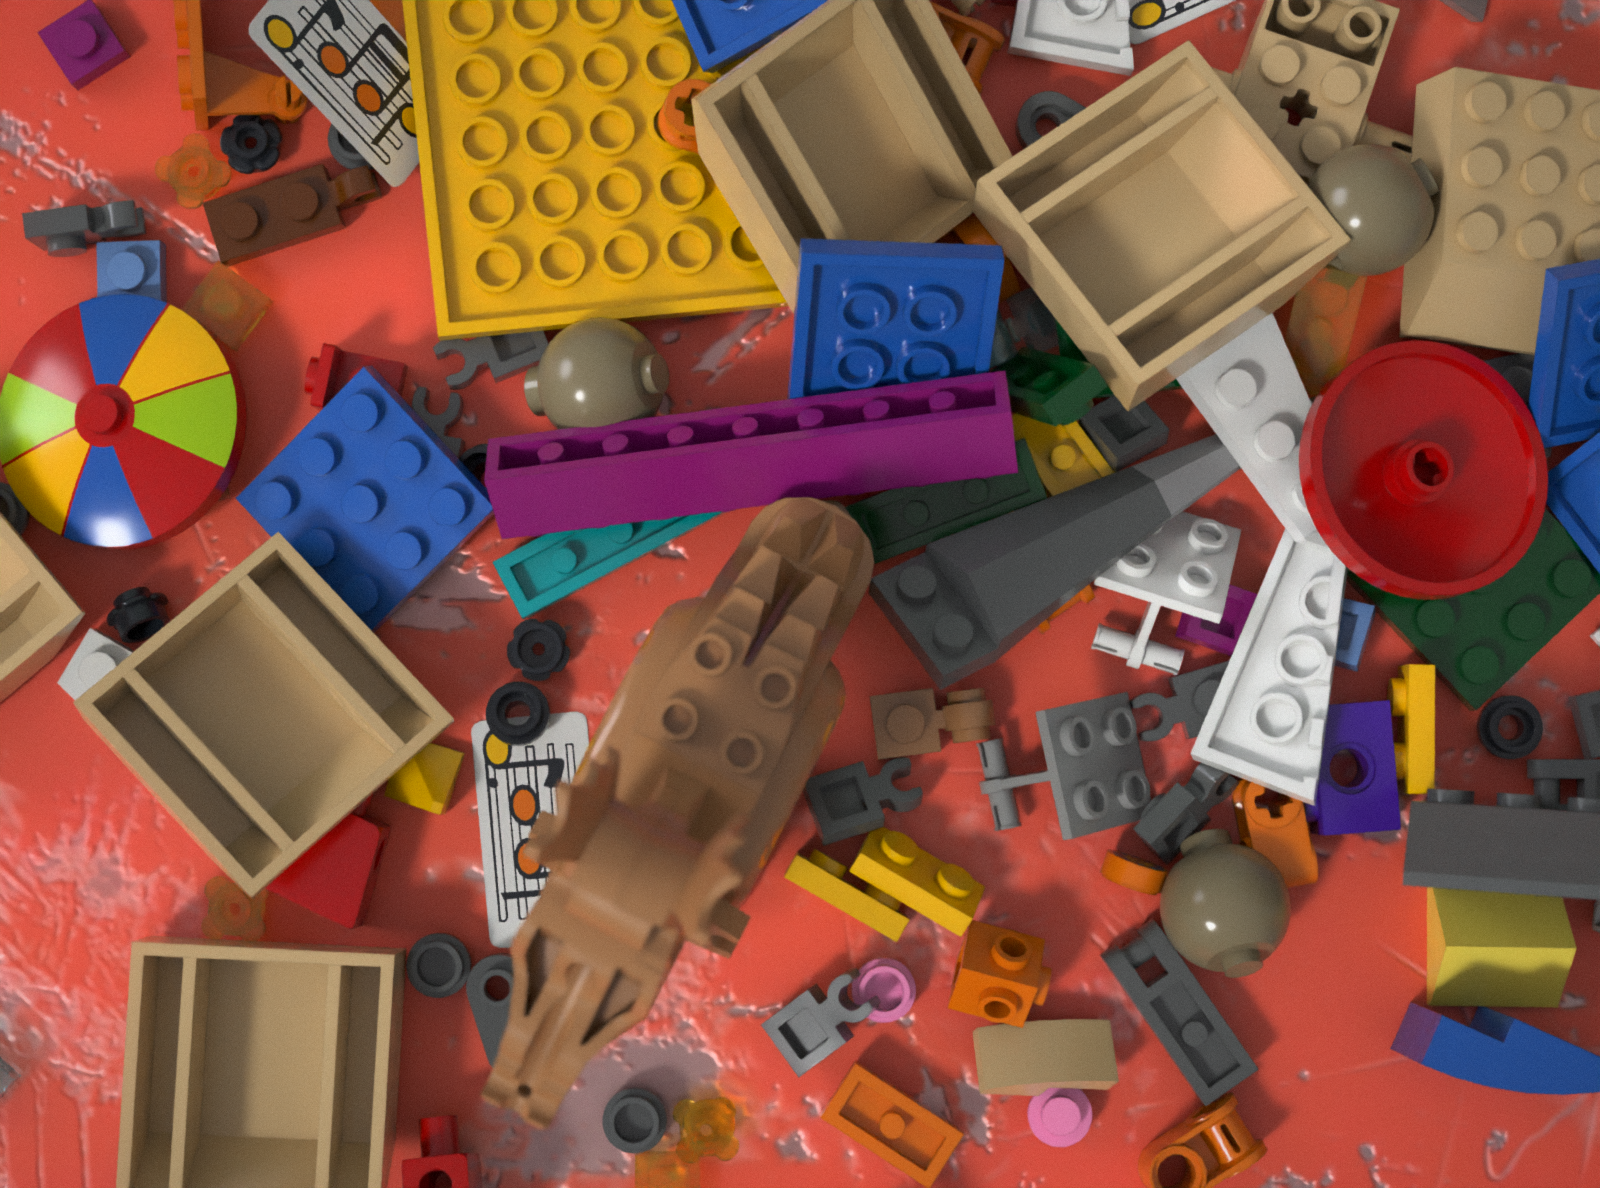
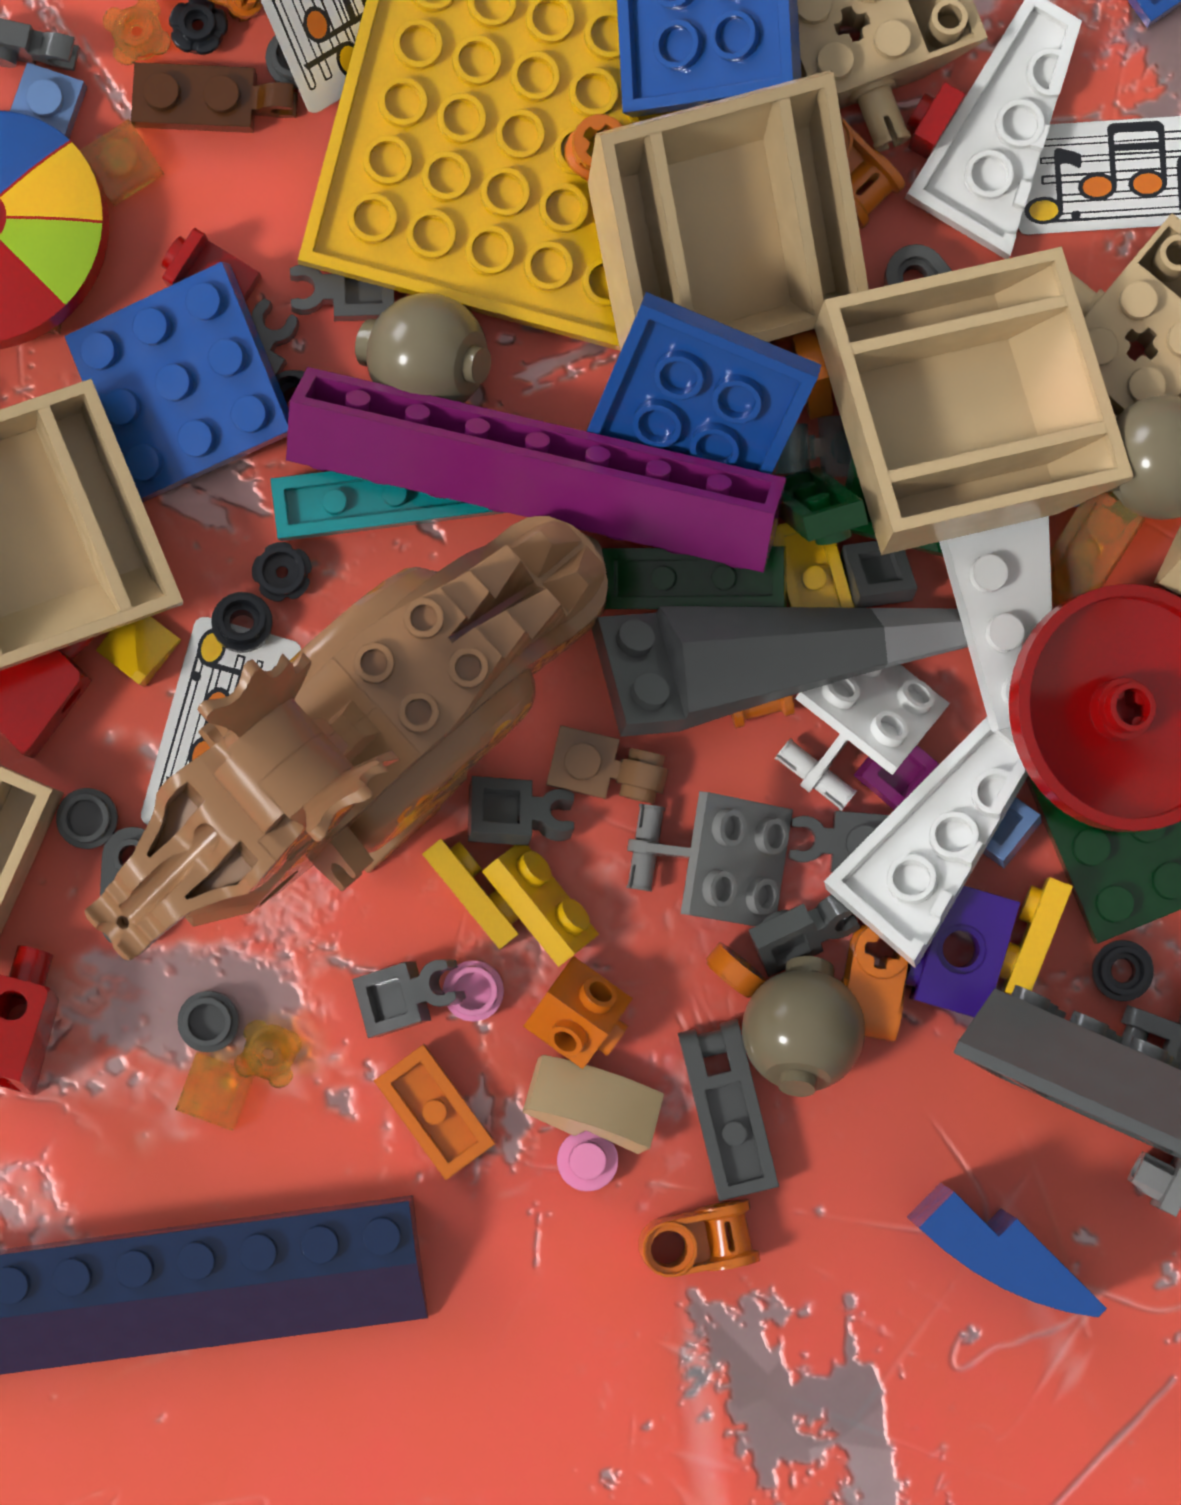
camera: 20 degrees right, 0 degrees up
light yellow slope [1427,887,1577,1008] -> none

